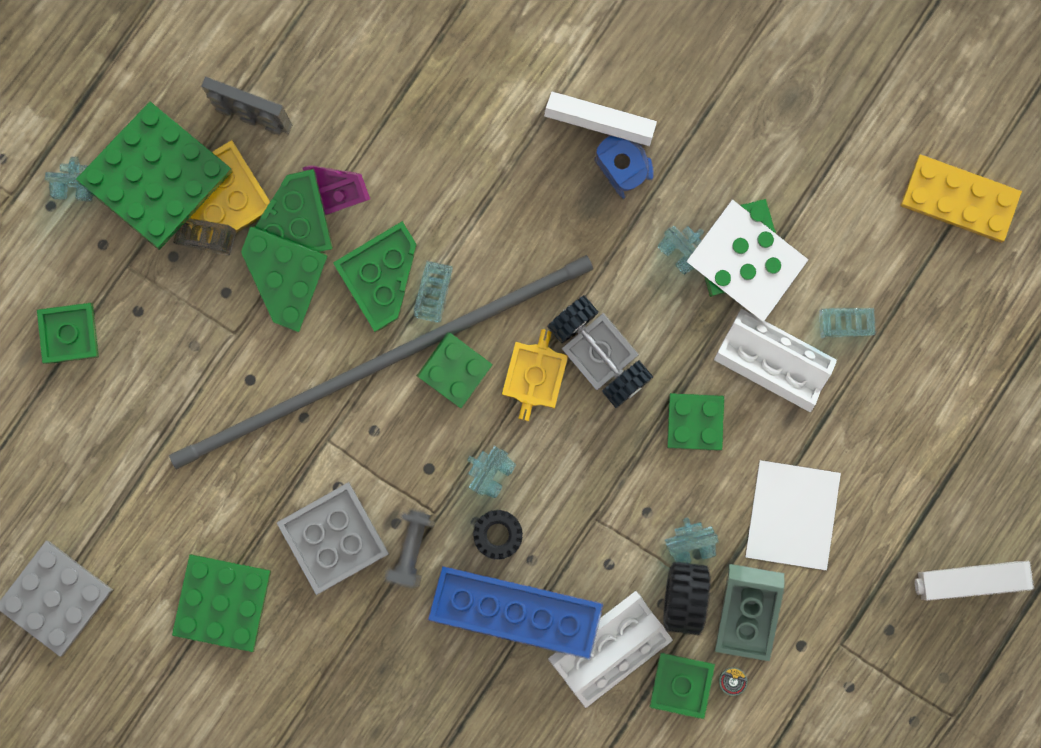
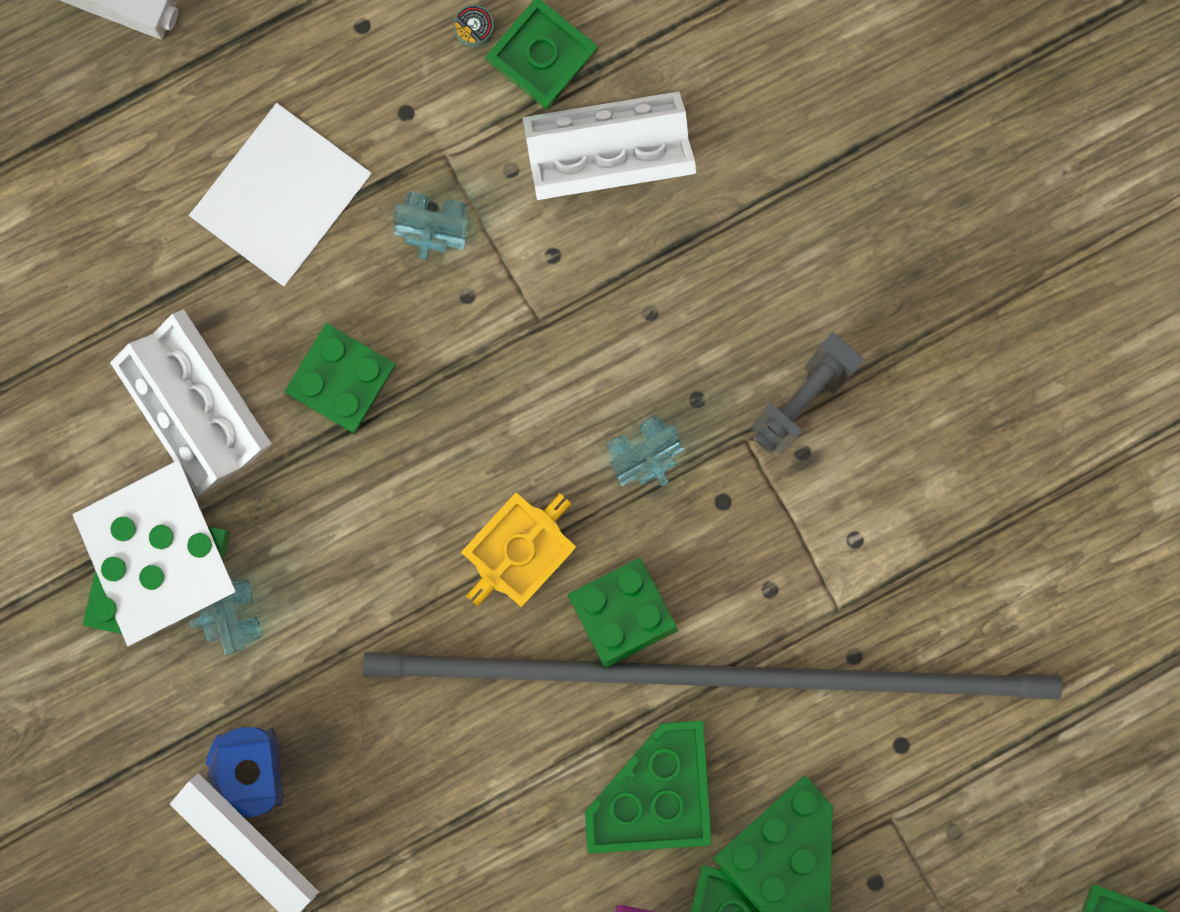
camera: 160 degrees left, 0 degrees up
green plate [172,554,271,652] -> none
light grey plate [277,482,389,595] -> none
clear light blue slope [414,261,453,322] -> none
blue plate [428,566,603,660] -> none
black tyre [473,510,523,560] -> none
plate [547,295,653,408] -> none
black tyre [663,562,710,635] -> none
sand green slope [715,564,784,661] -> none
clear light blue slope [819,308,876,338] -> none

